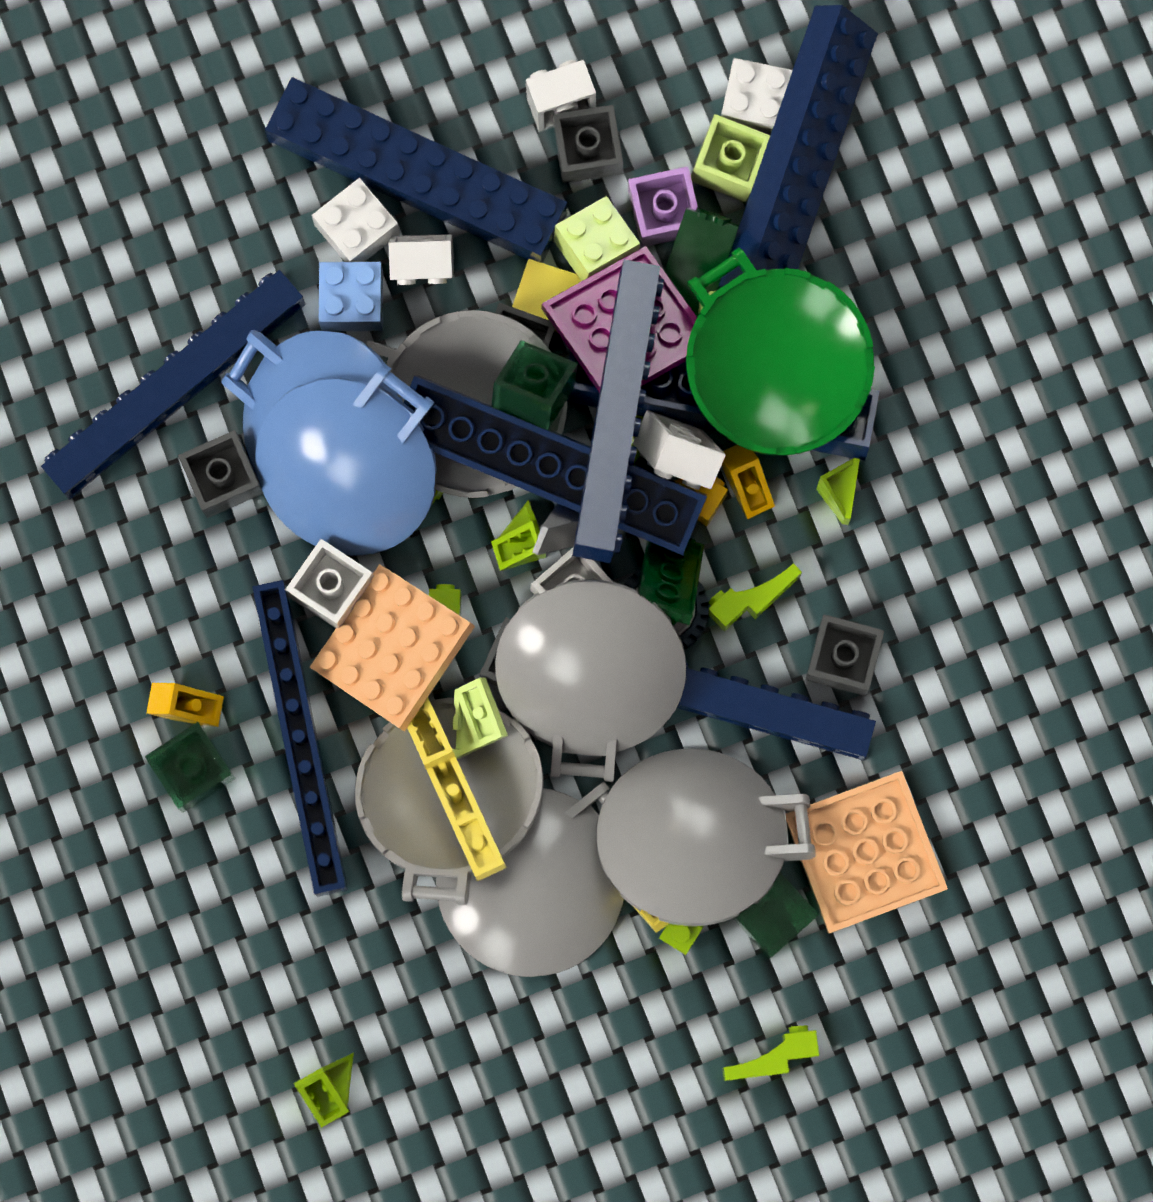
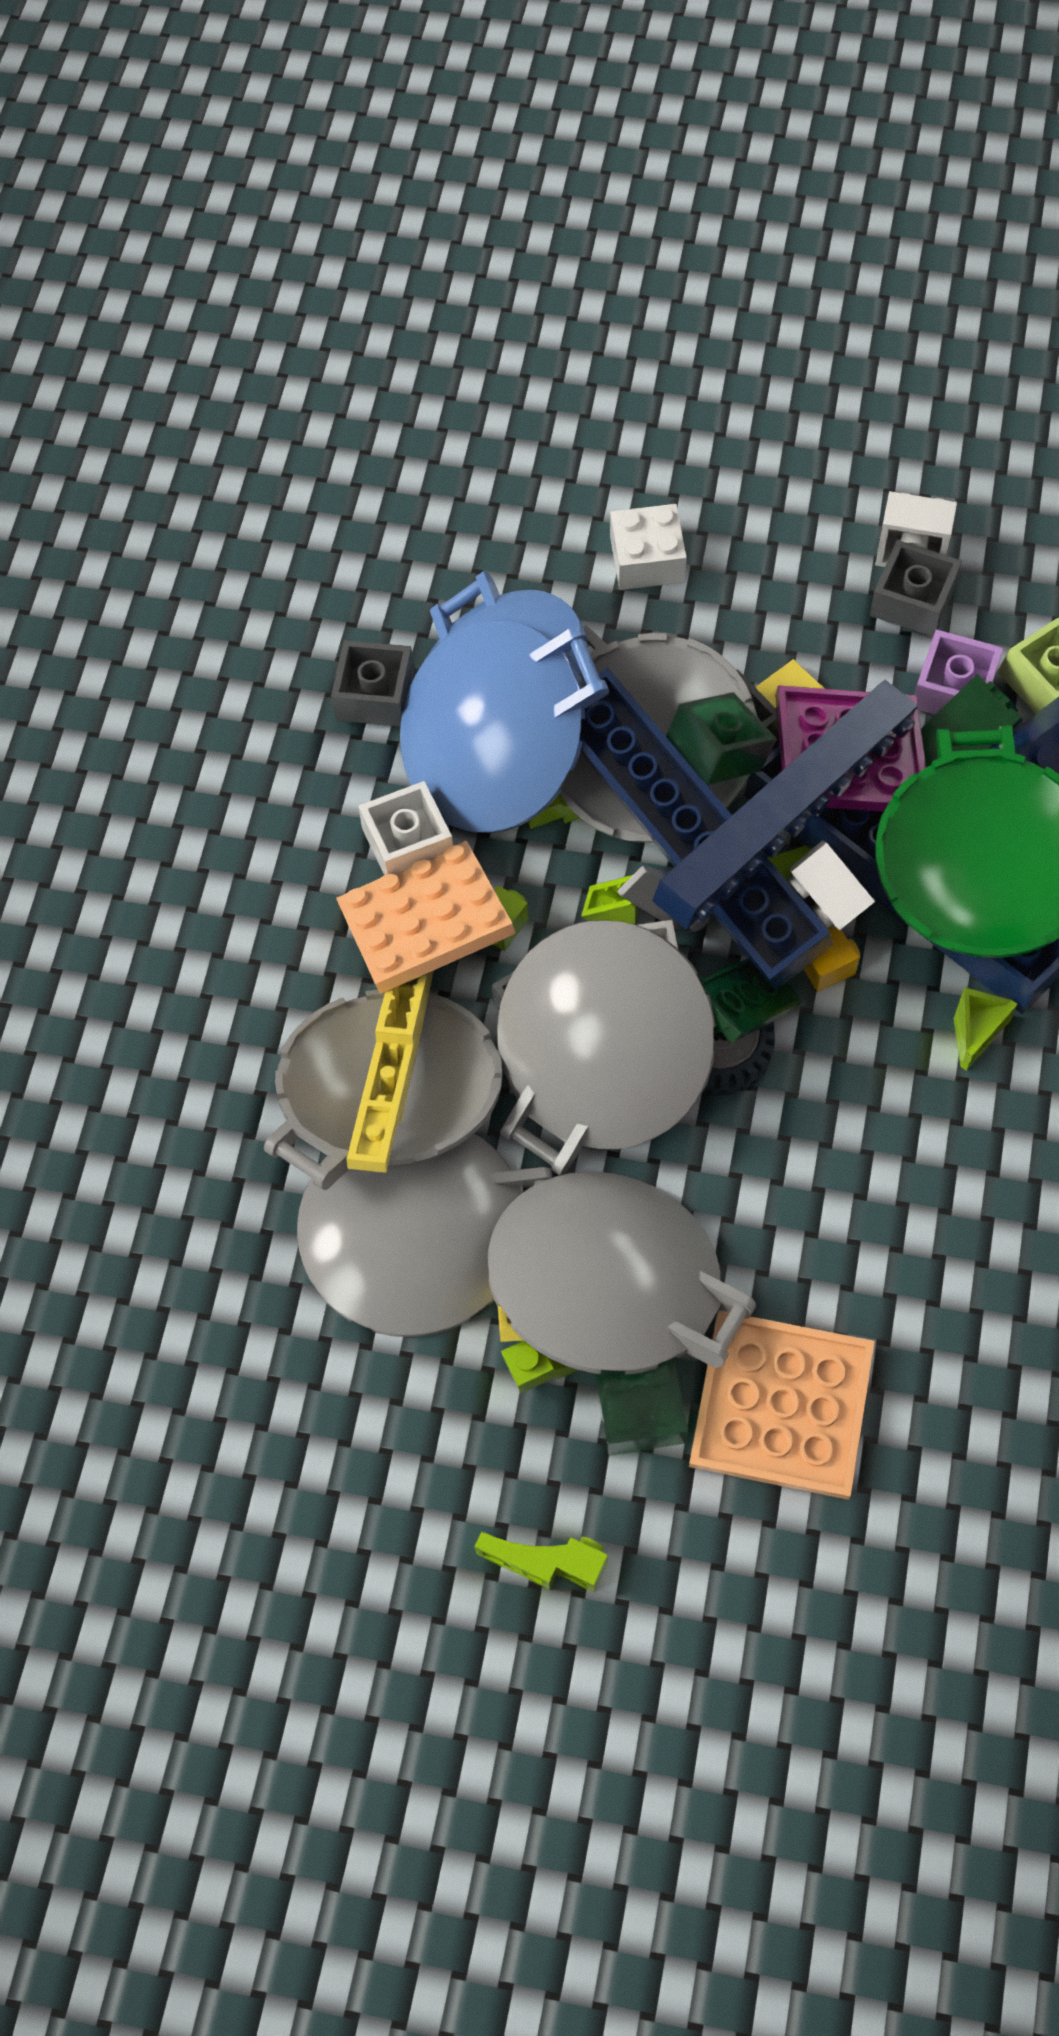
camera: 35 degrees right, 15 degrees down
dark blue brick [41,270,306,500] -> none
clear green brick [144,722,236,813] -> none
yellow slope [146,683,224,727] -> none
dark blue brick [252,580,348,897] -> none
dark blue brick [265,77,568,263] -> none
lime slope [294,1053,354,1128] -> none
light blue brick [319,262,383,331] -> none
white brick [388,234,454,285] -> none
yellowish green wing [452,677,508,759] -> none
yellowish green brick [554,196,640,281] -> none
dark blue brick [677,663,876,761] -> none
lime slope [708,563,802,632] -> none
yellow slope [722,445,775,519] -> none
dark grey brick [805,614,885,696] -> none

